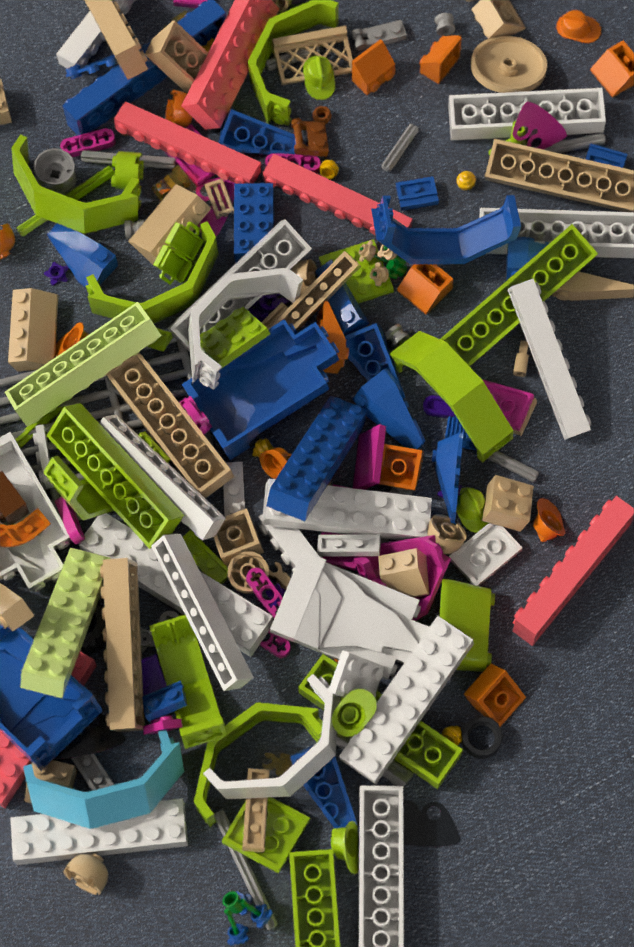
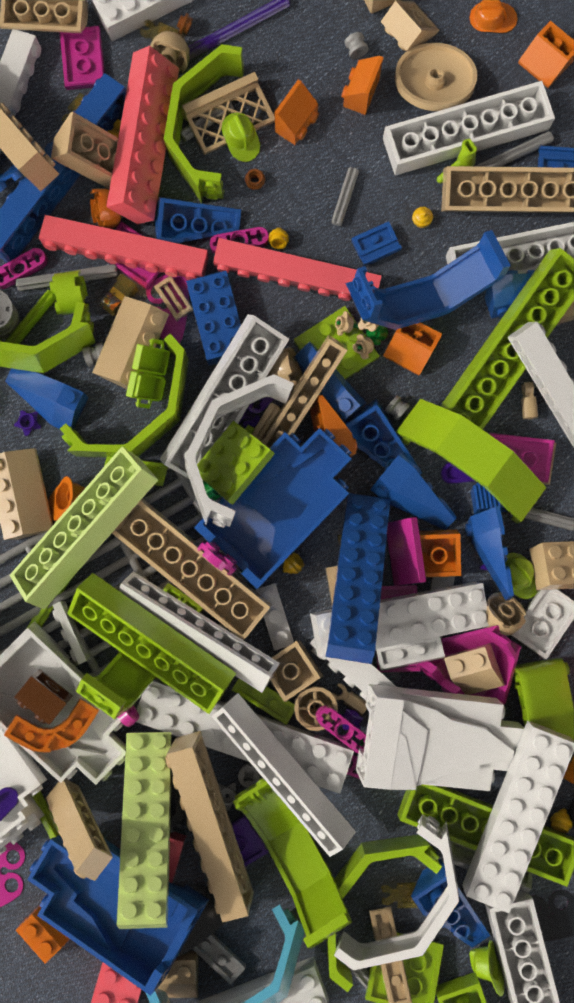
camera: 15 degrees left, 15 degrees up
blue plate [142,680,187,722] -> none
dark pink plate [143,716,182,735] -> none
orange piece [259,447,292,479] -> none
dark orange plate [291,118,329,157] -> none
white plate [328,650,385,697] -> none
lime piece [332,689,377,737] -> none
light grey plate [351,20,407,51] -> none
dark pink piece [513,102,567,150] -> none

